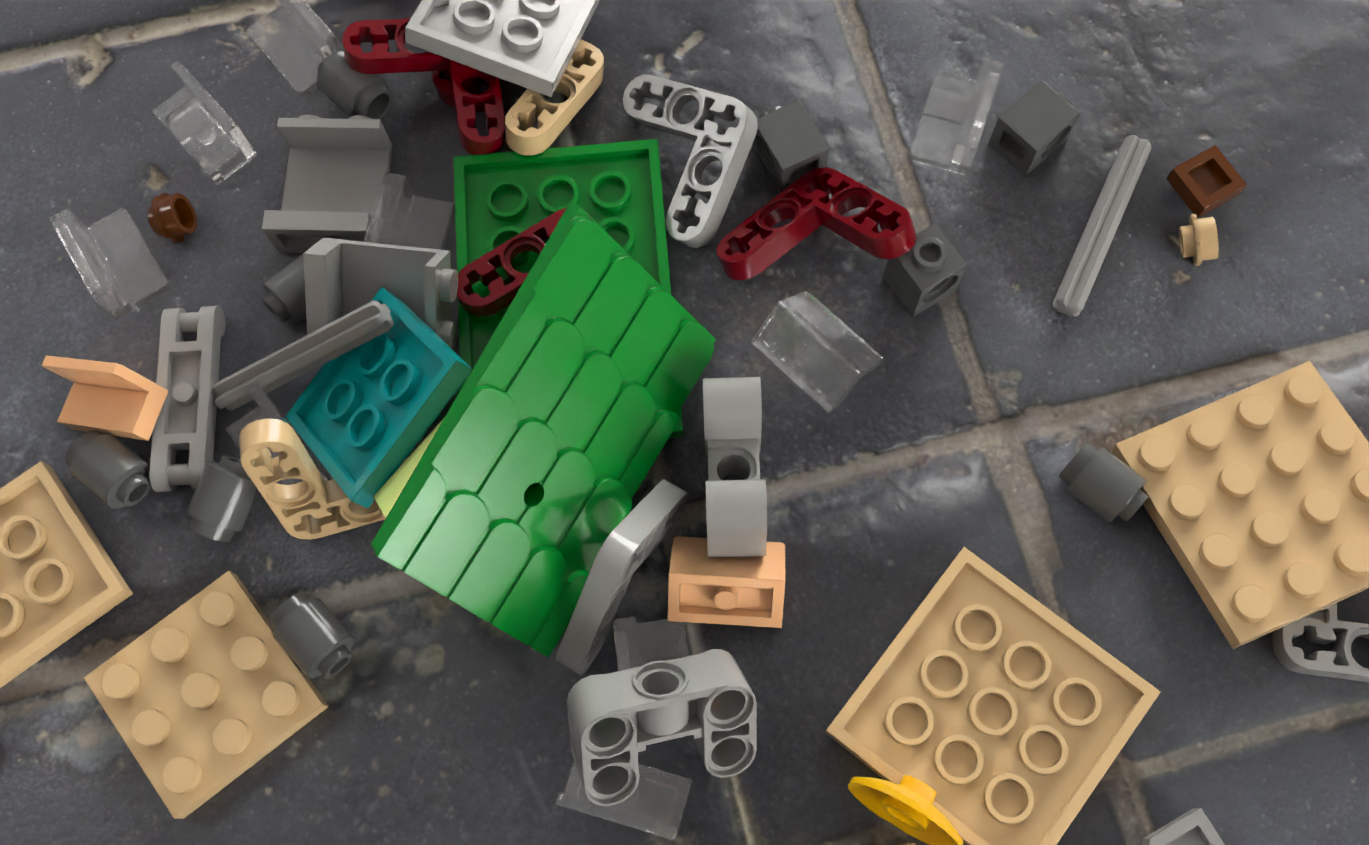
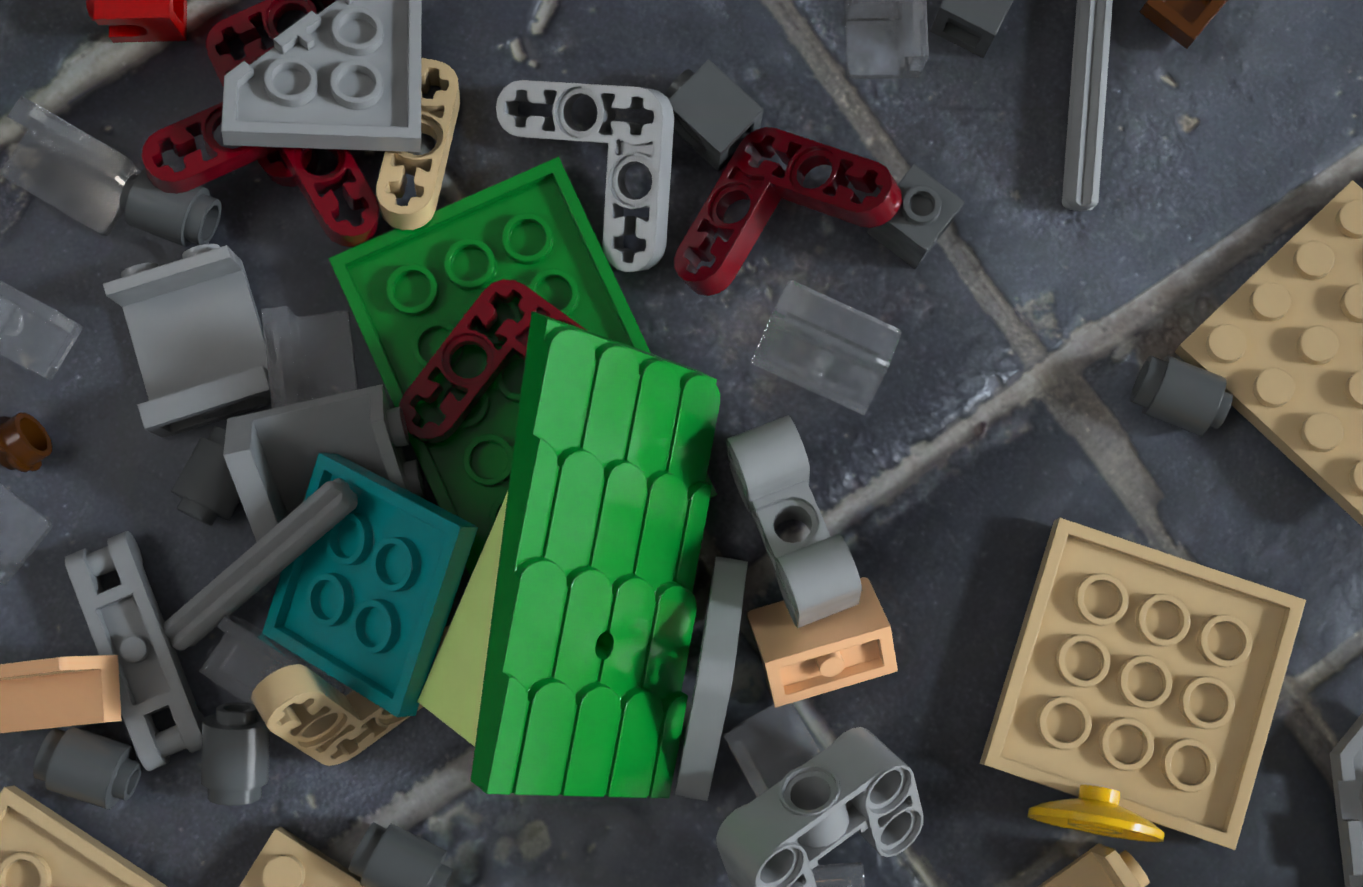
camera: 30 degrees left, 10 degrees up
tan plate [1179,214,1219,266] -> none

